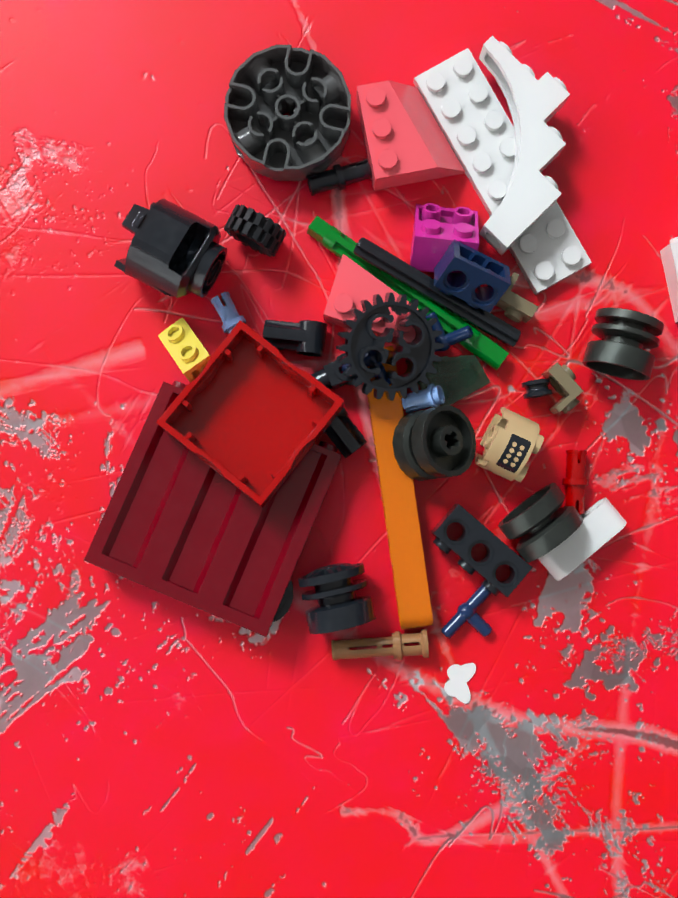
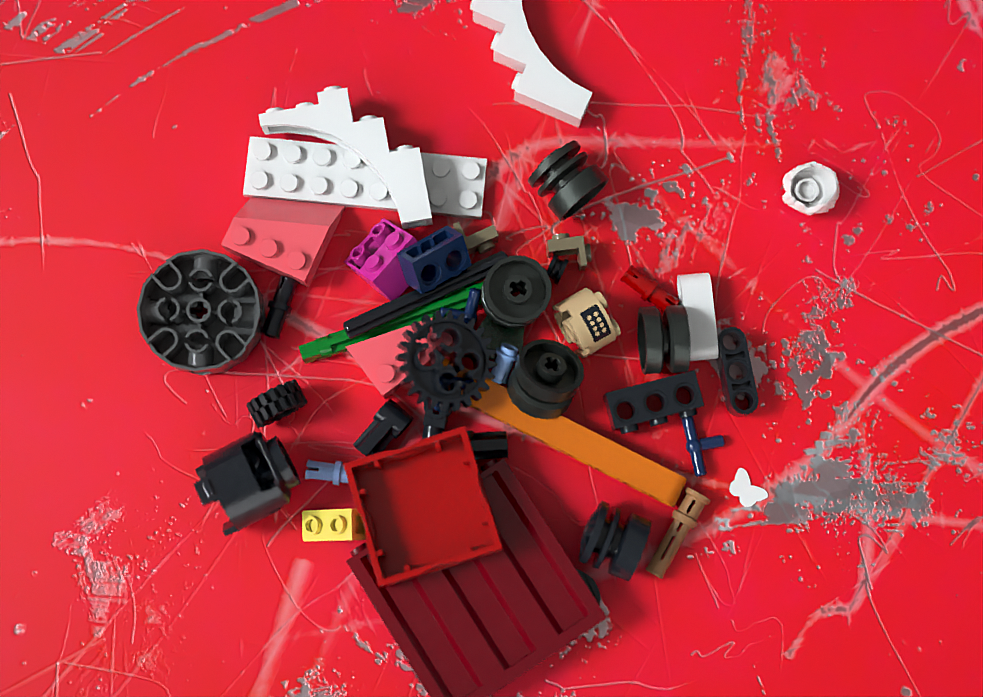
camera: 60 degrees left, 5 degrees down
none -> pearl dark grey wheel [481,256,551,328]
none -> black beam [716,327,758,417]

